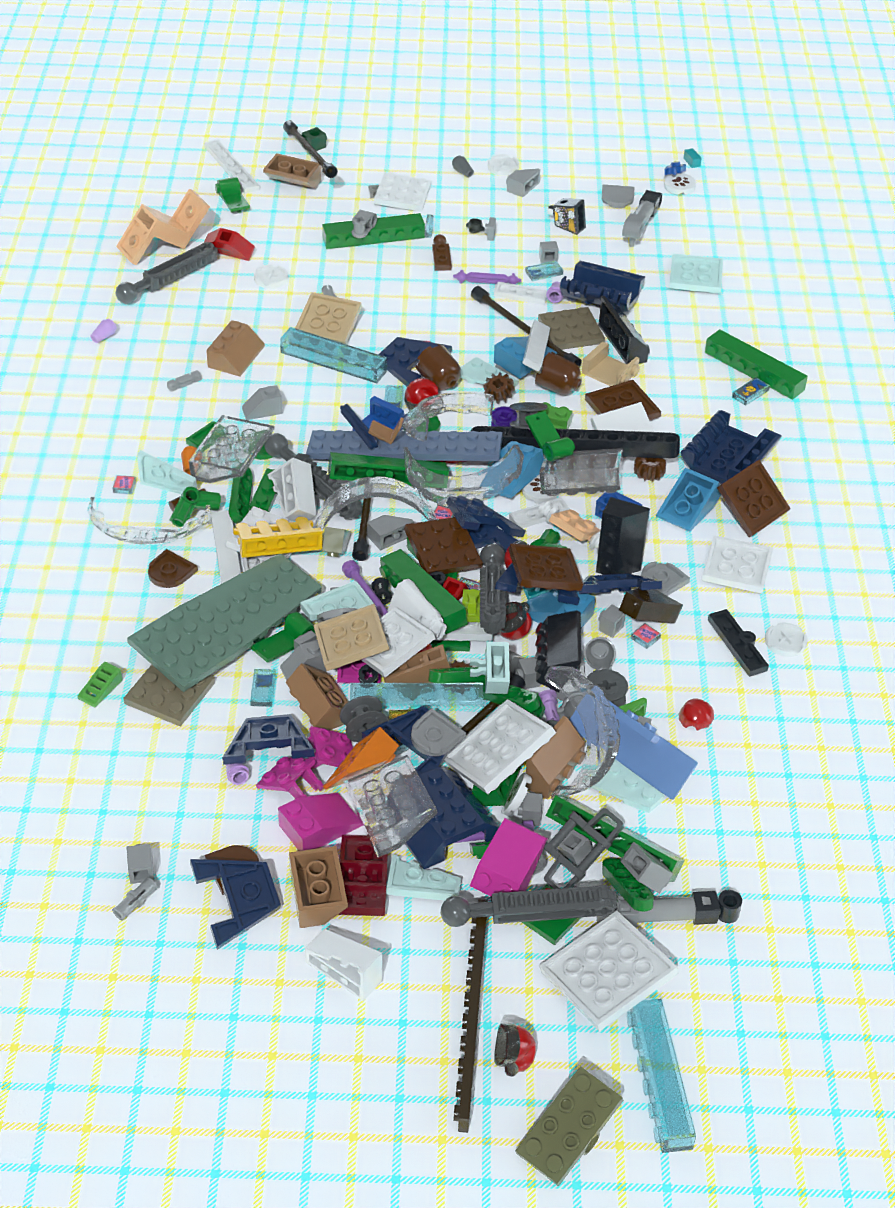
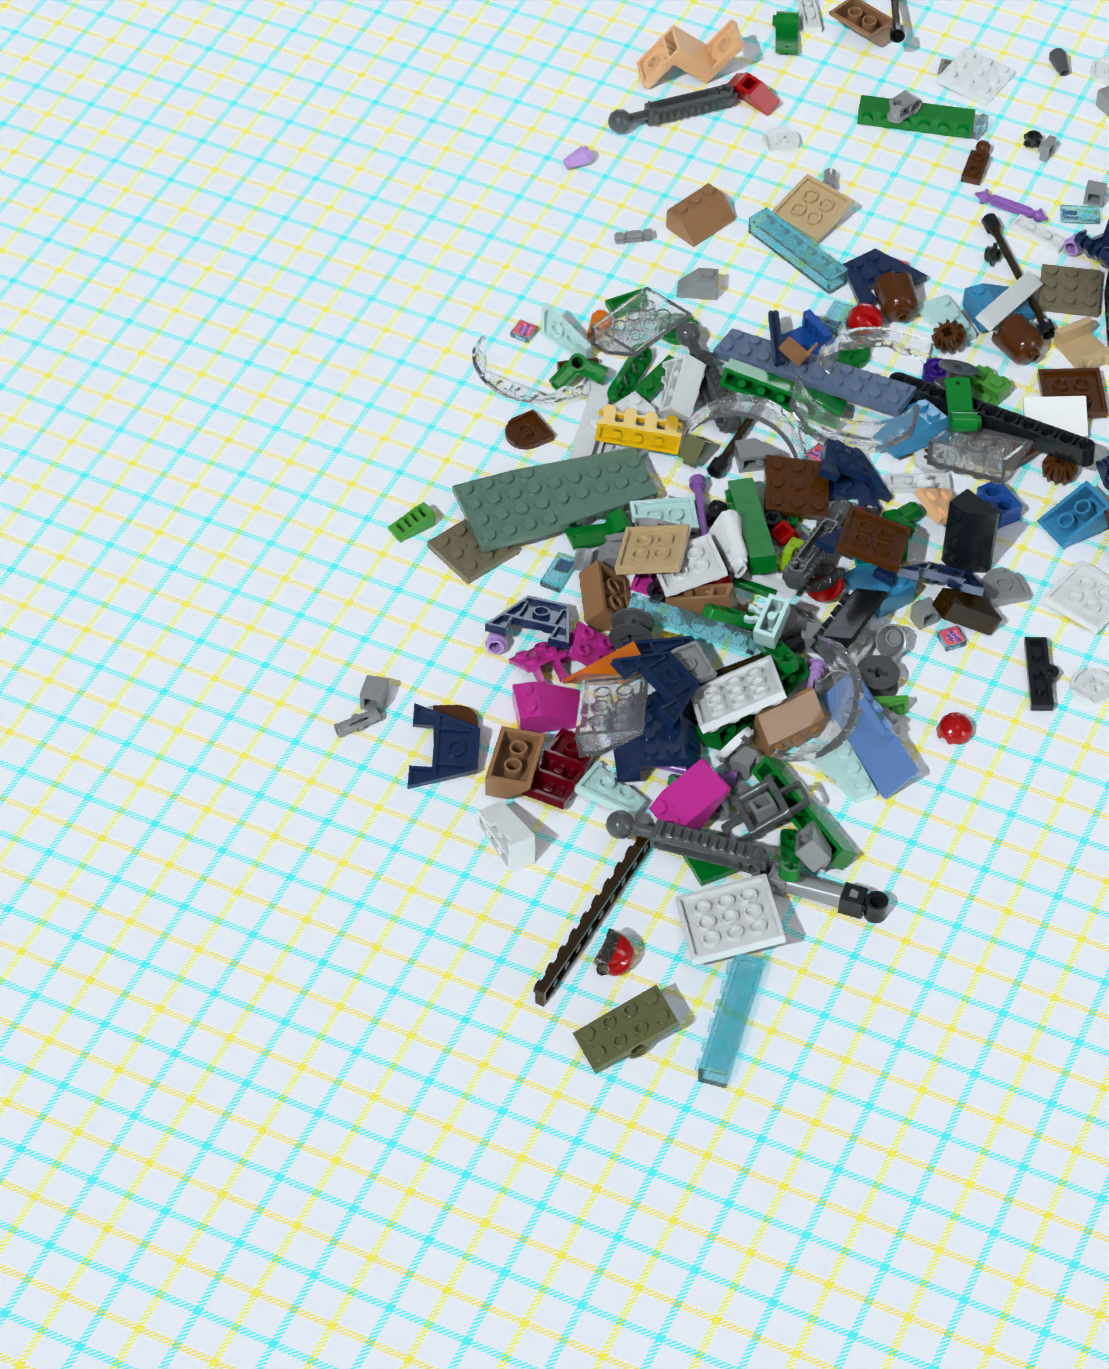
camera: 25 degrees right, 5 degrees up
none -> light grey plate [574,548,594,571]
none -> dark blue wing [610,651,700,729]
none -> pearl dark grey plate [984,242,1001,266]

